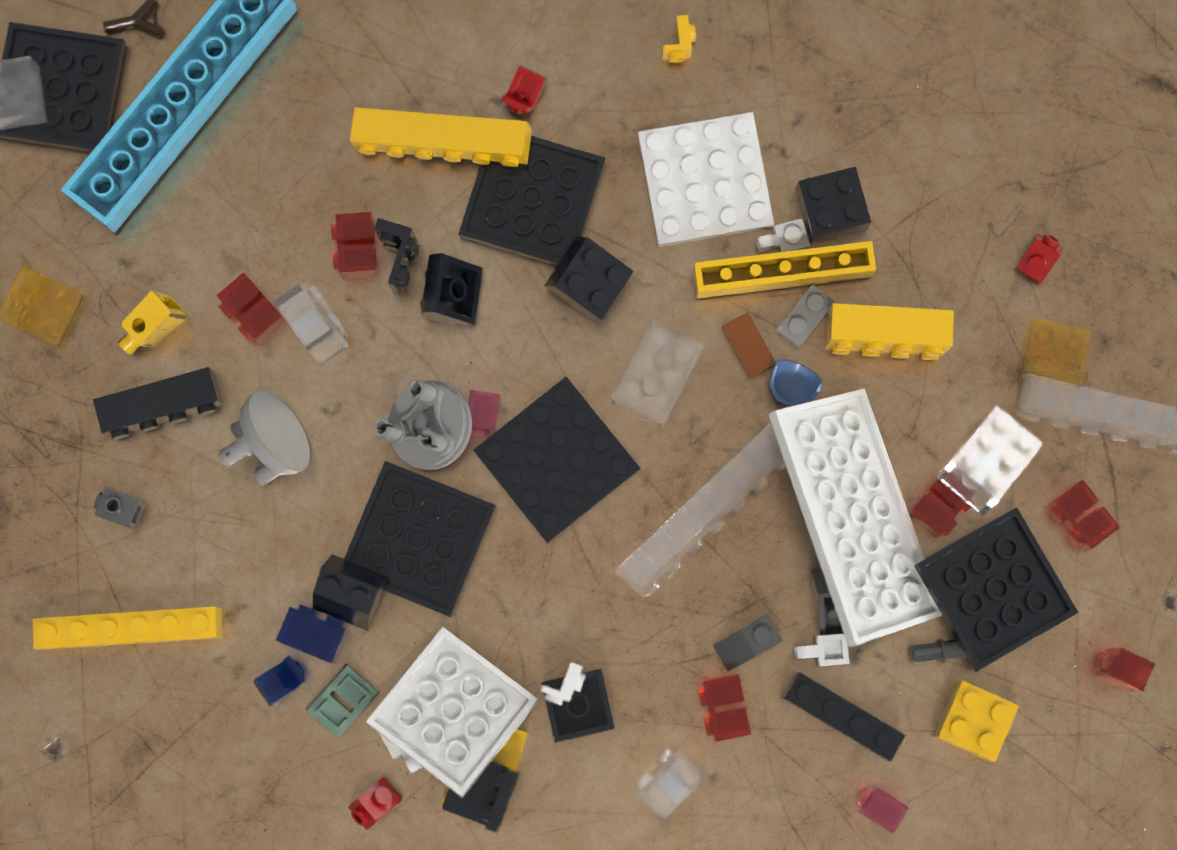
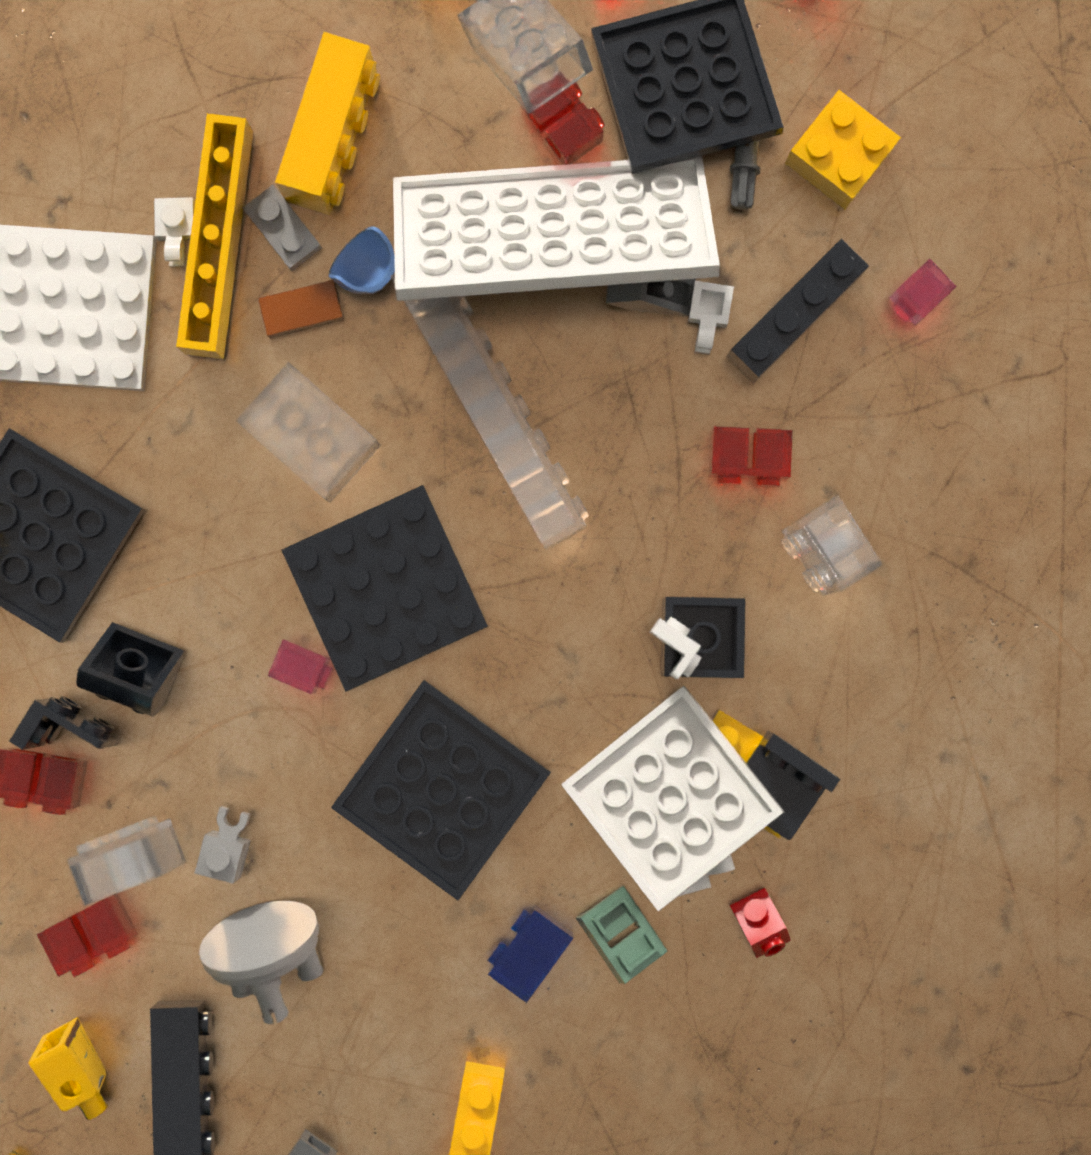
camera: 75 degrees left, 5 degrees up
clear blue bracket [253,656,306,706] -> none
black slope [312,554,388,631] -> none
light grey piece [373,380,472,470] -> none
black brick [544,237,634,320] -> none
dark grey slope [713,615,783,672] -> none
black brick [795,166,871,245] -> none
none -> light grey brick [194,806,251,883]

